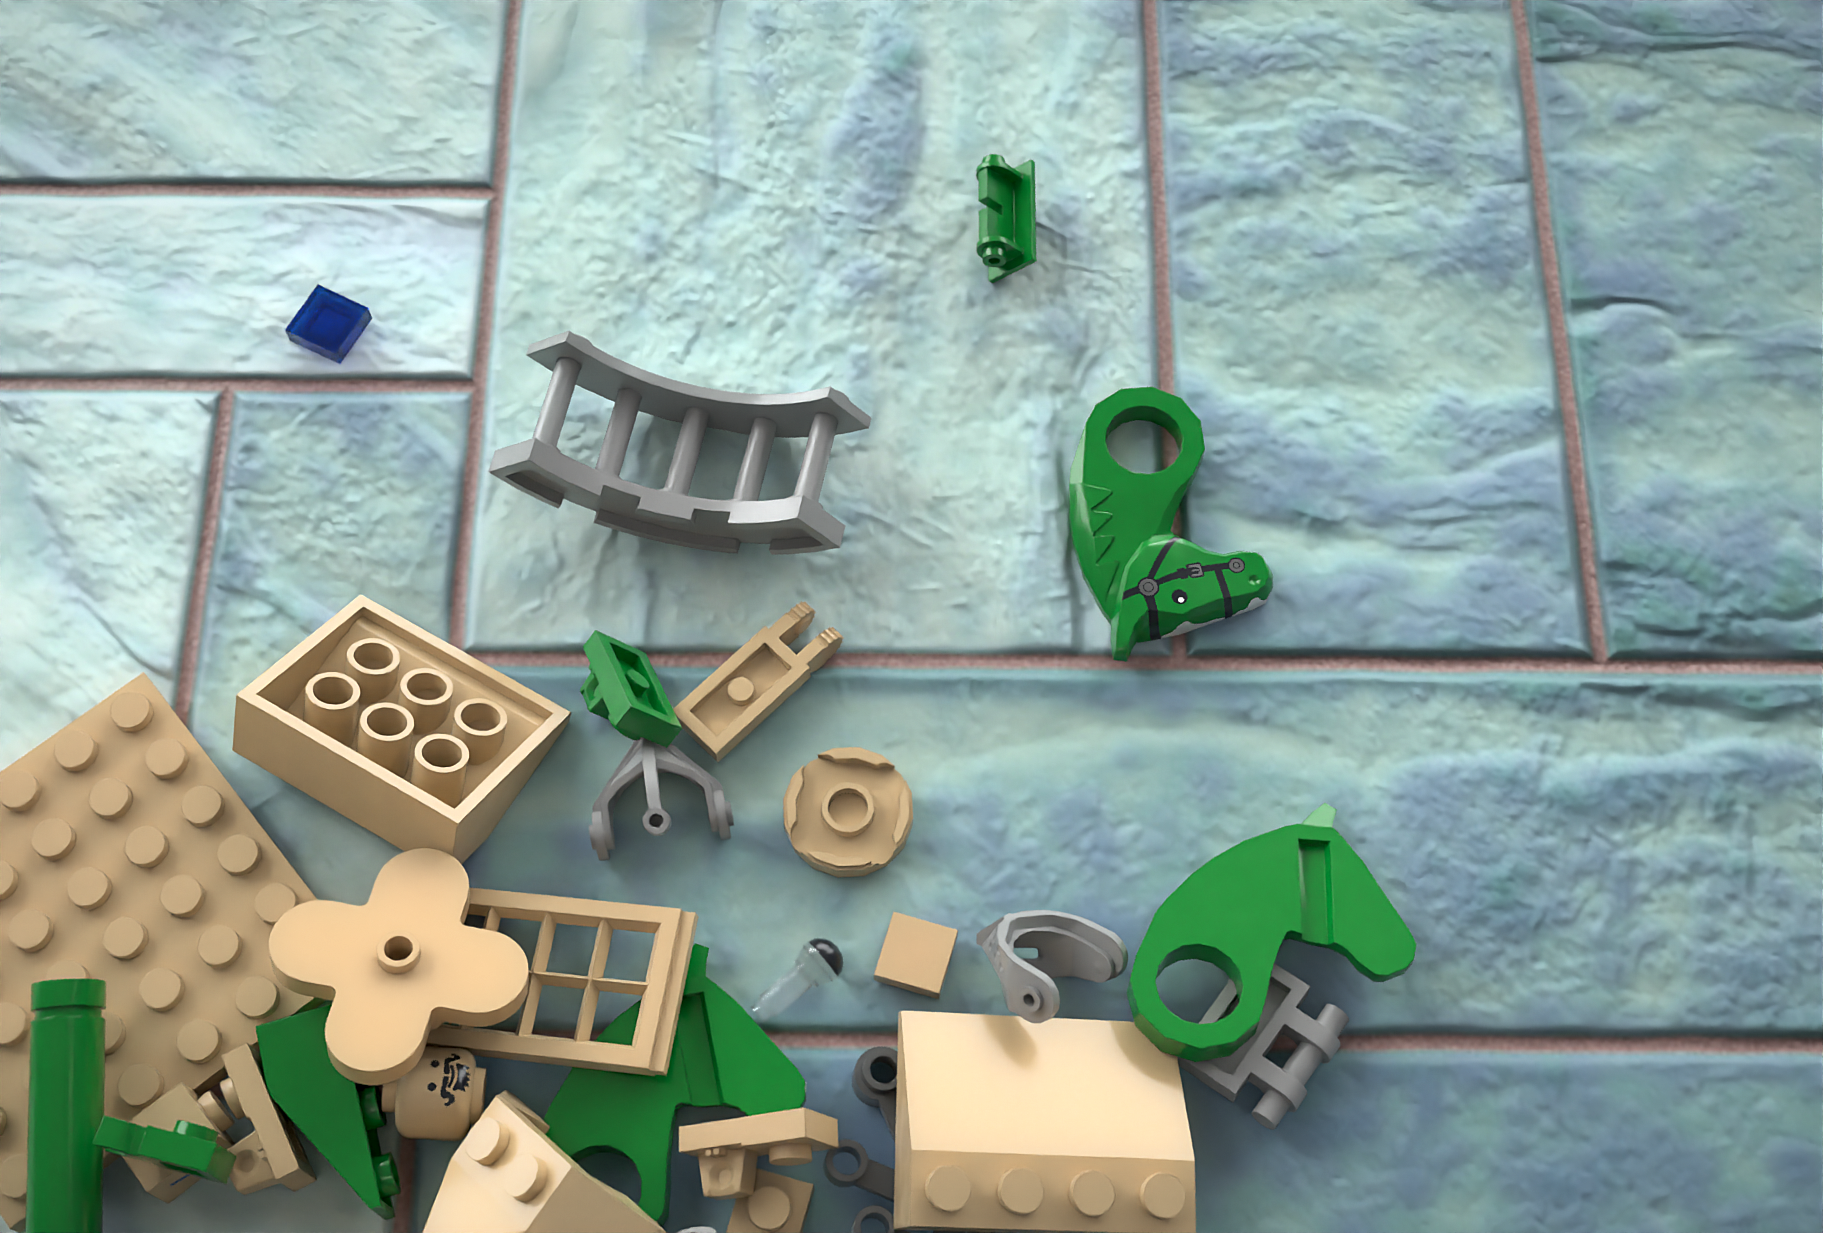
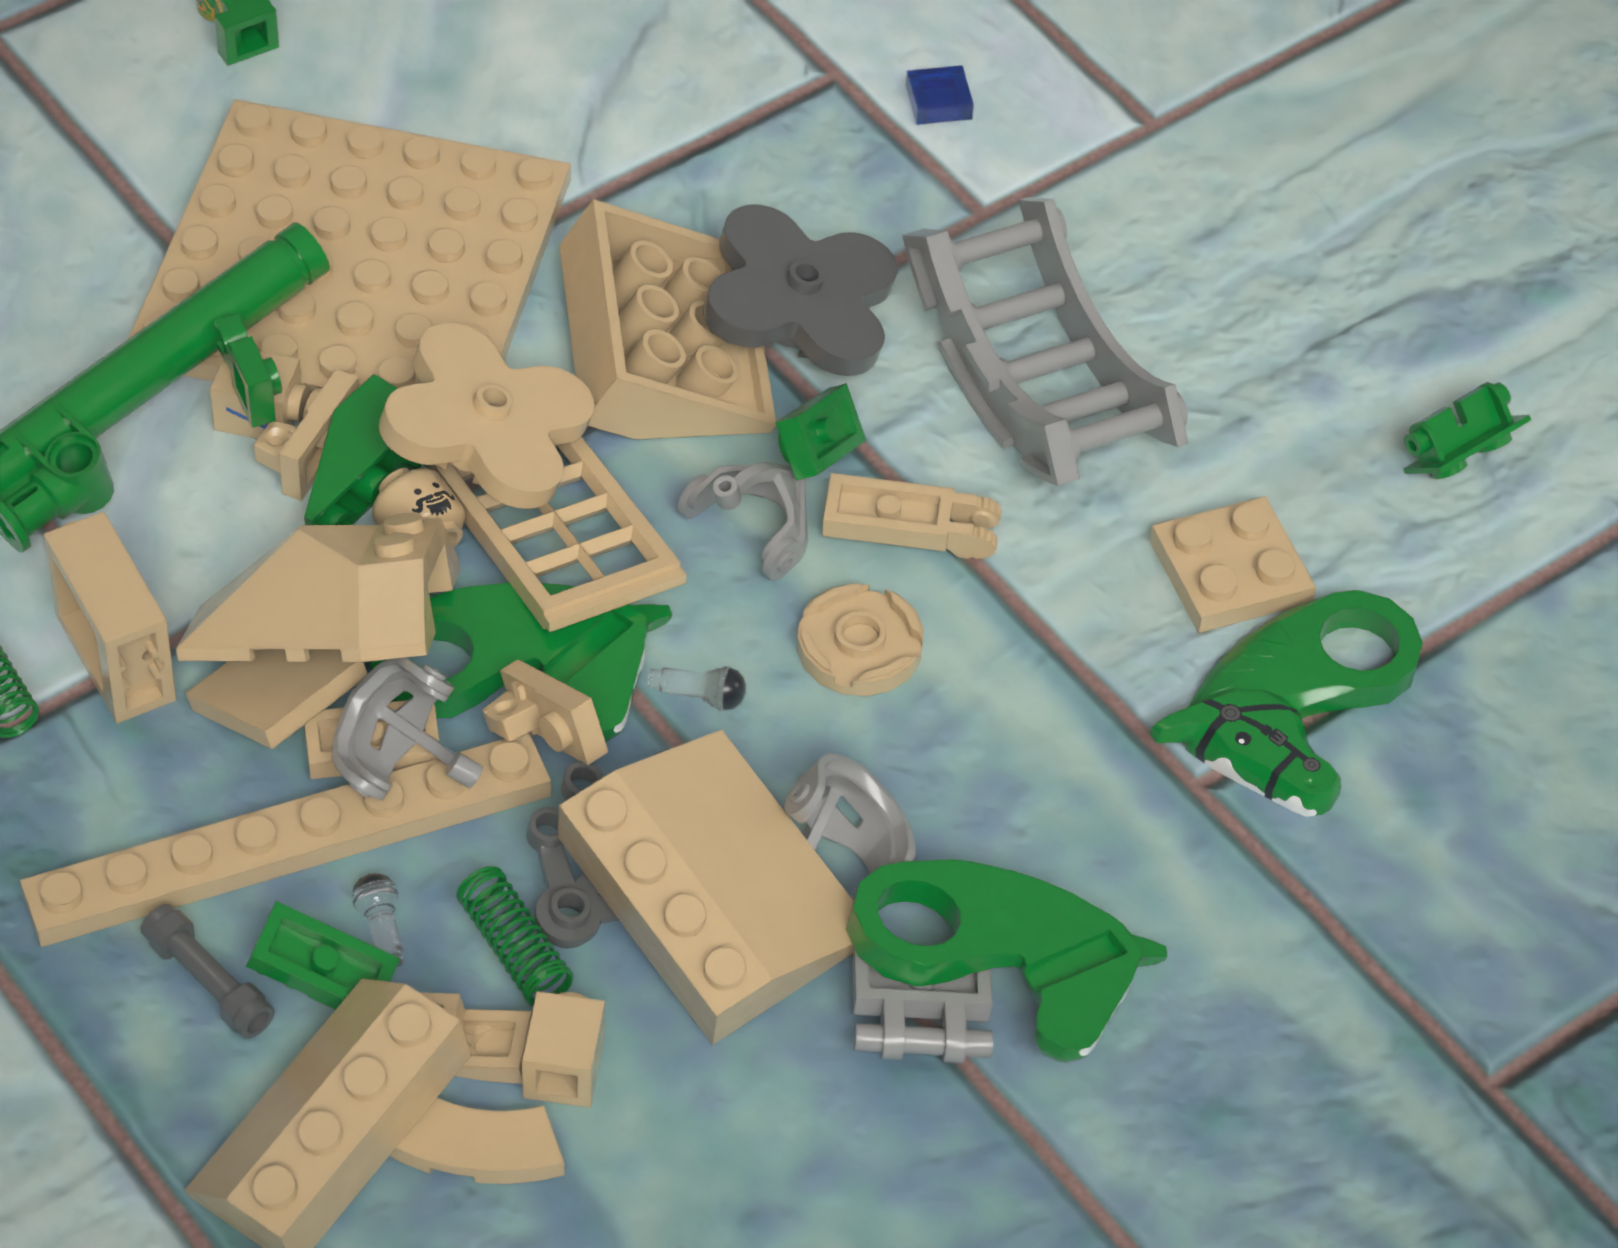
camera: 50 degrees right, 15 degrees down
tan tile [874,911,958,999] -> none
none -> dark grey plant [703,204,898,376]
none -> tan plate [1149,496,1316,633]

